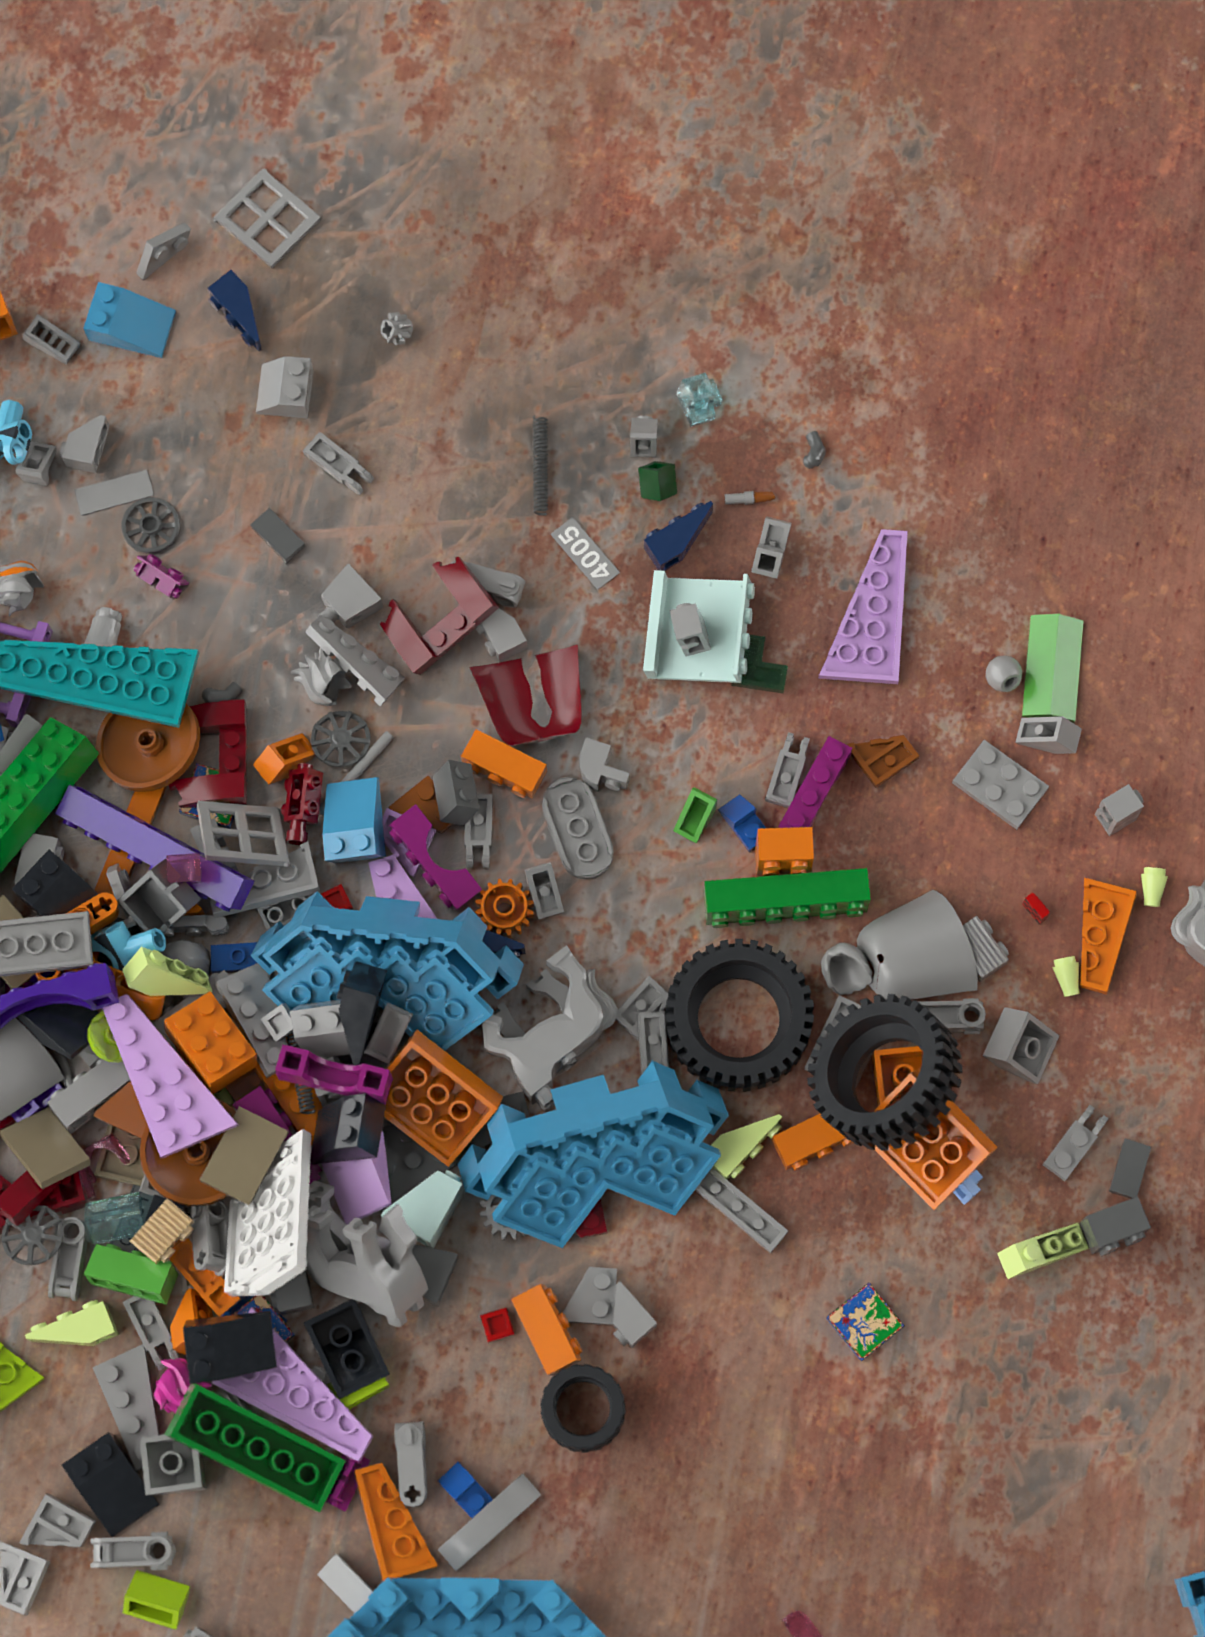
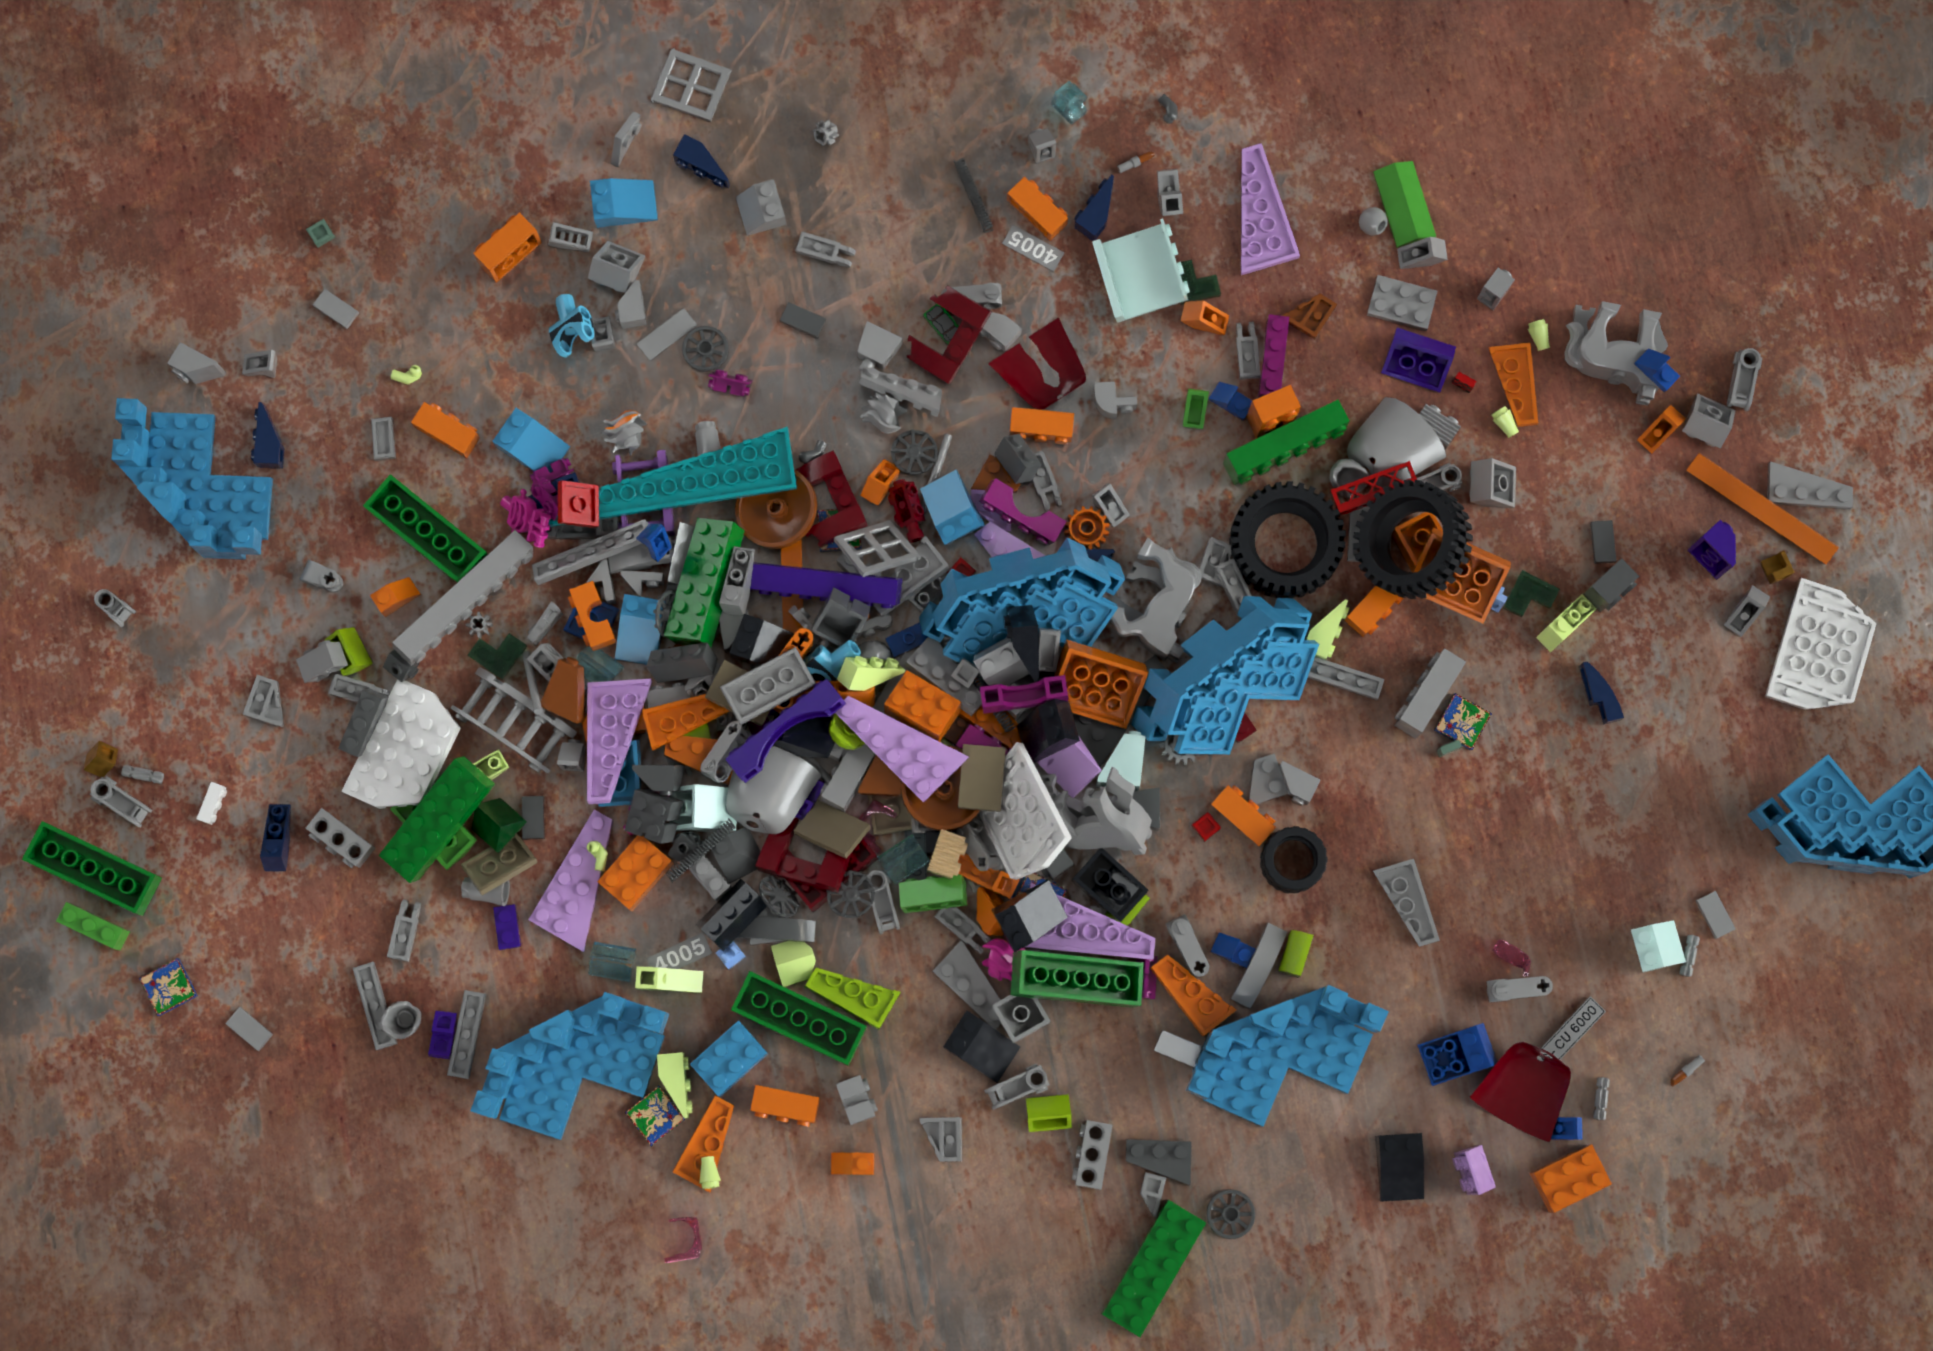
camera: 25 degrees left, 5 degrees up
light grey wing [19,1493,96,1547] -> none
yellowish green slope [25,1300,119,1346] -> none
clear pink panel [166,853,202,884] -> none
light grey tile [542,777,613,880] -> none
dark green panel [638,461,677,501] -> none
light grey brick [670,603,711,656] -> none
light grey hinge [1043,1105,1109,1181] -> none
none -> light grey slope [588,241,645,293]
none -> light grey slope [719,546,755,616]
none -> tile [923,304,959,346]
none -> orange brick [1007,176,1068,241]
none -> orange slope [1181,301,1229,335]
none -> lime brick [1278,930,1314,978]
none -> red fence [1330,461,1417,517]
none -> light grey wing [1373,859,1440,947]
none -> dark purple slope [1381,327,1456,393]
none -> light grey brick [1394,648,1466,739]
none -> sand green tile [1437,739,1462,758]
none -> clear green plate [1503,570,1560,617]
none -> dark blue slope [1579,662,1624,725]

